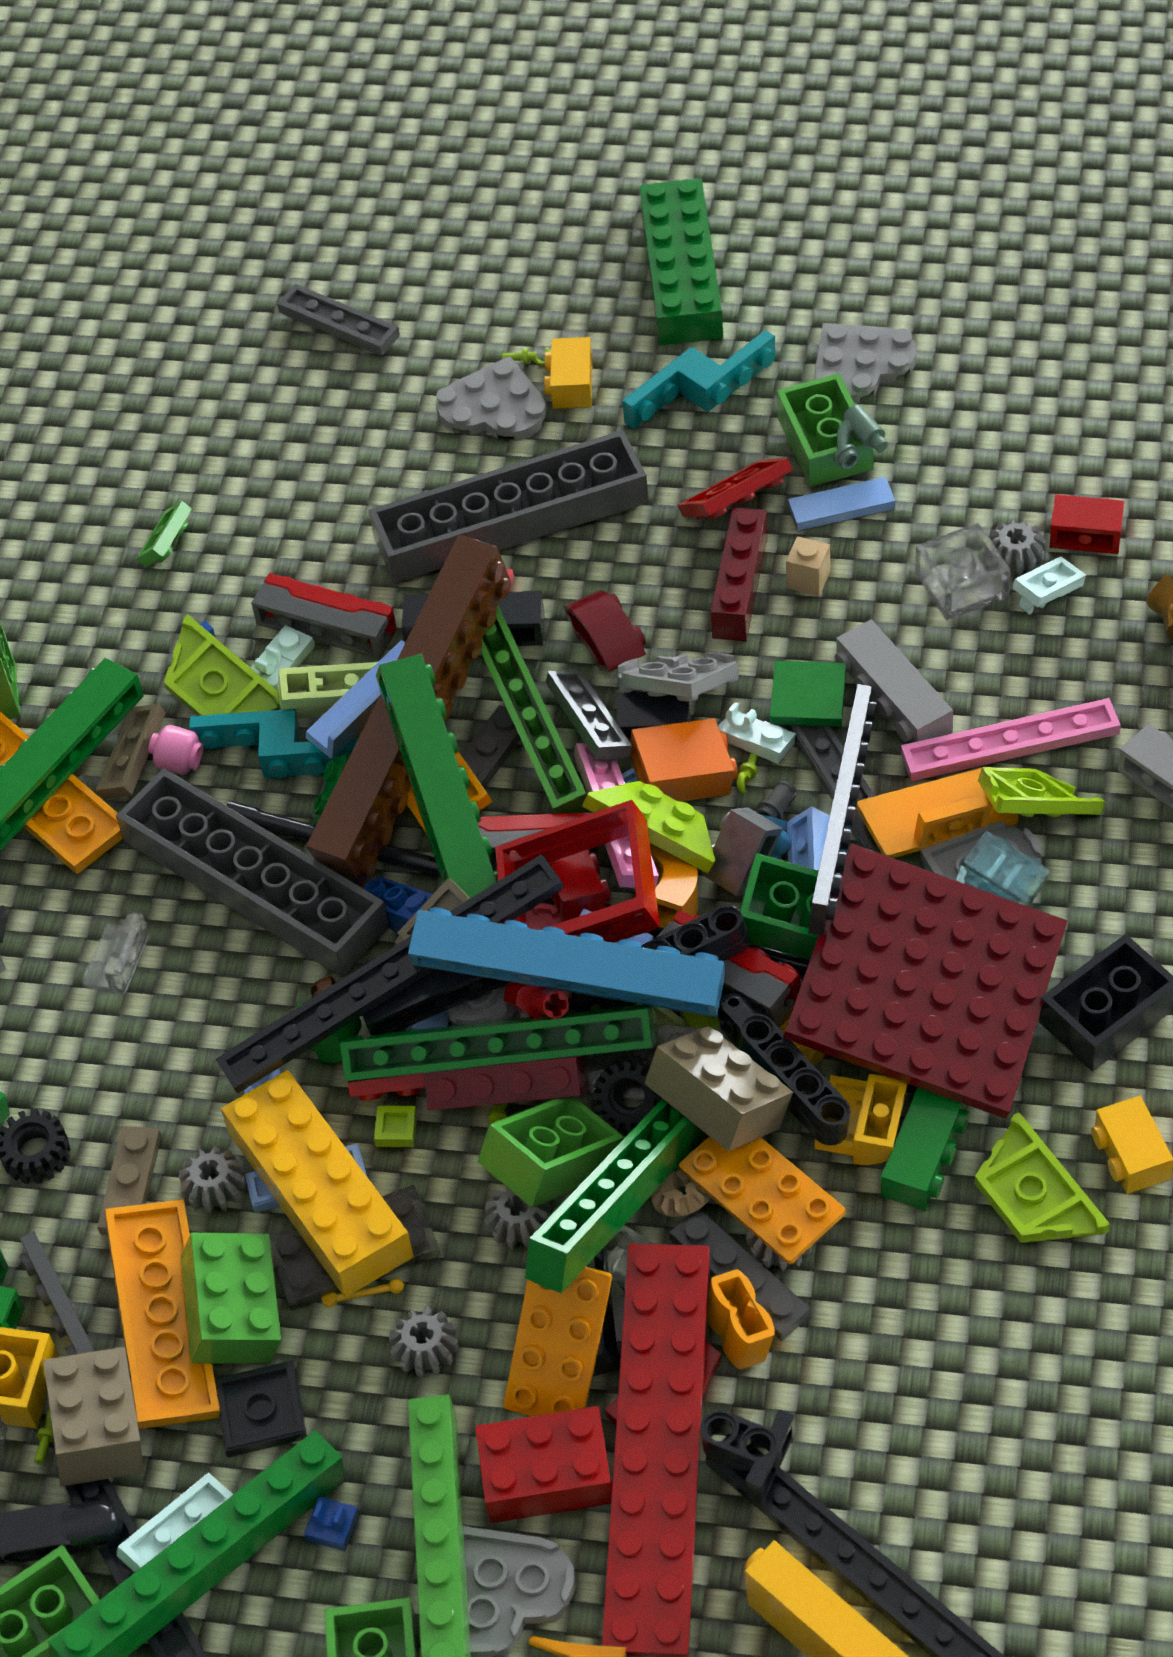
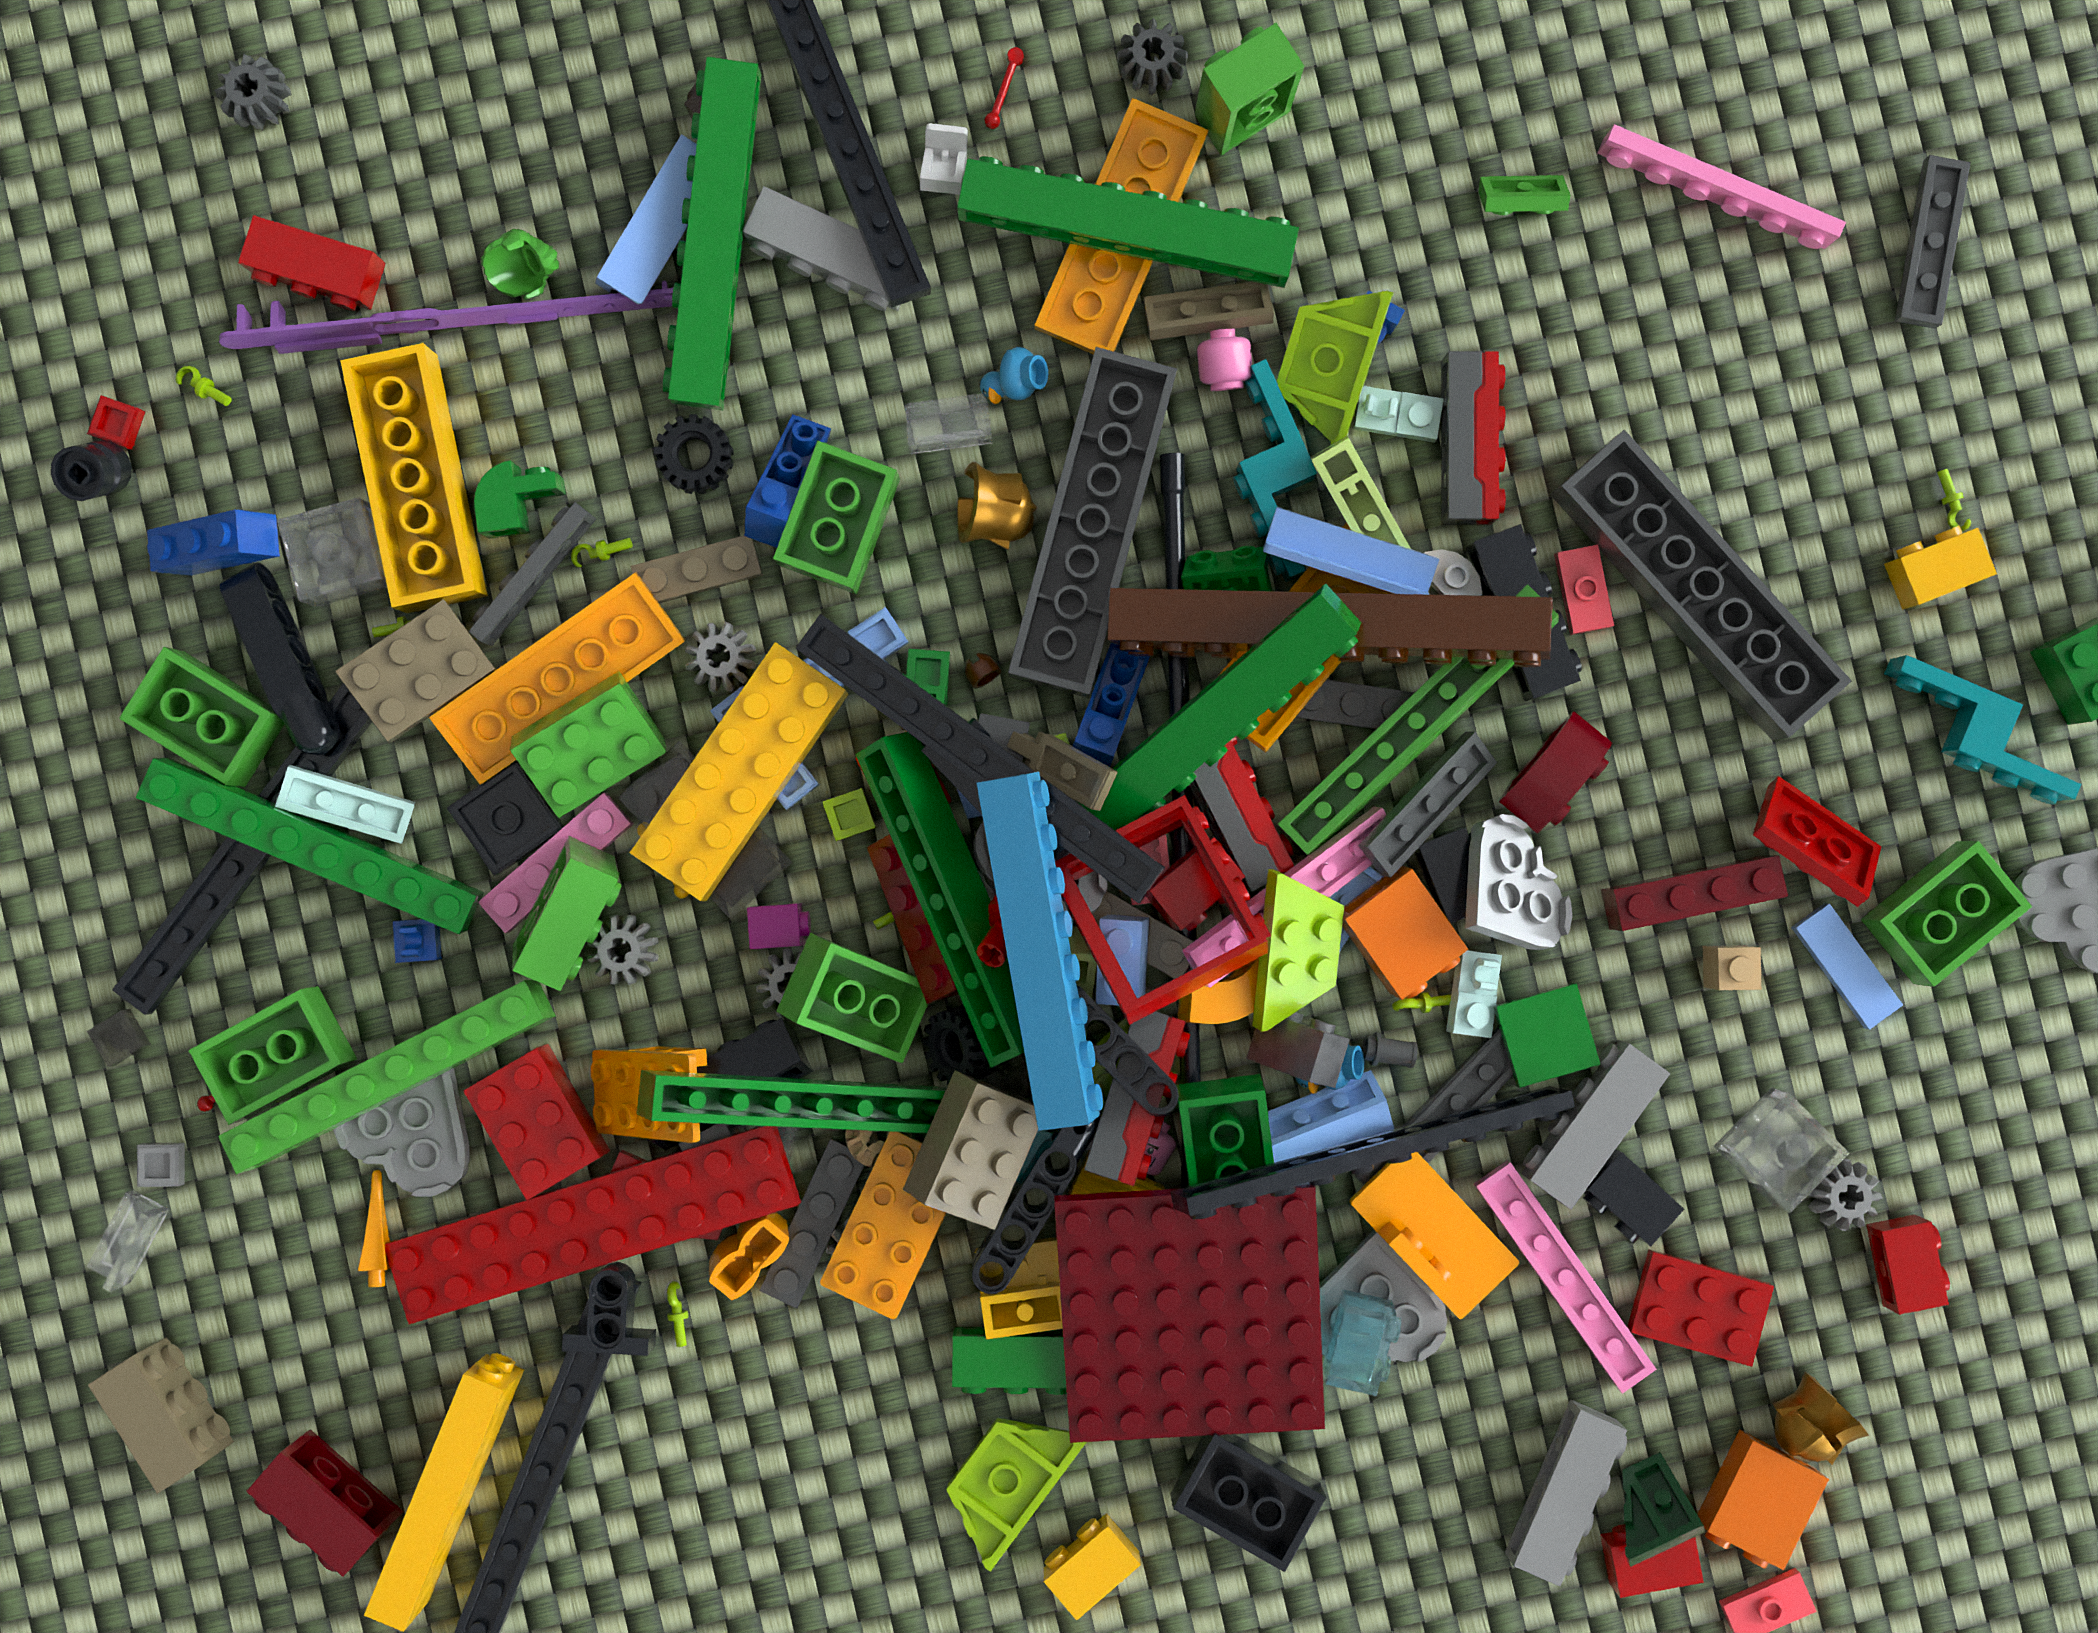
camera: 65 degrees right, 35 degrees up
light grey plate [436,356,547,441] -> none
sand green plant [834,404,888,469] -> none
lime wing [978,767,1106,817] -> none
light aqua plate [1012,556,1086,615] -> none
none -> bright pink plate [478,792,634,933]
none -> bright green brick [512,836,621,991]
none -> lime hand [571,538,633,568]
none -> lime hand [667,1281,689,1347]
none -> blue slope [744,414,831,548]
none -> magenta brick [747,903,811,949]
none -> bright green brick [773,440,900,595]
none -> pearl gold helmet [957,462,1037,550]
none -> dark azure animal [980,347,1048,404]
none -> black brick [1583,1149,1685,1247]
none -> bright pink plate [1597,124,1846,249]
none -> red plate [1627,1249,1774,1367]

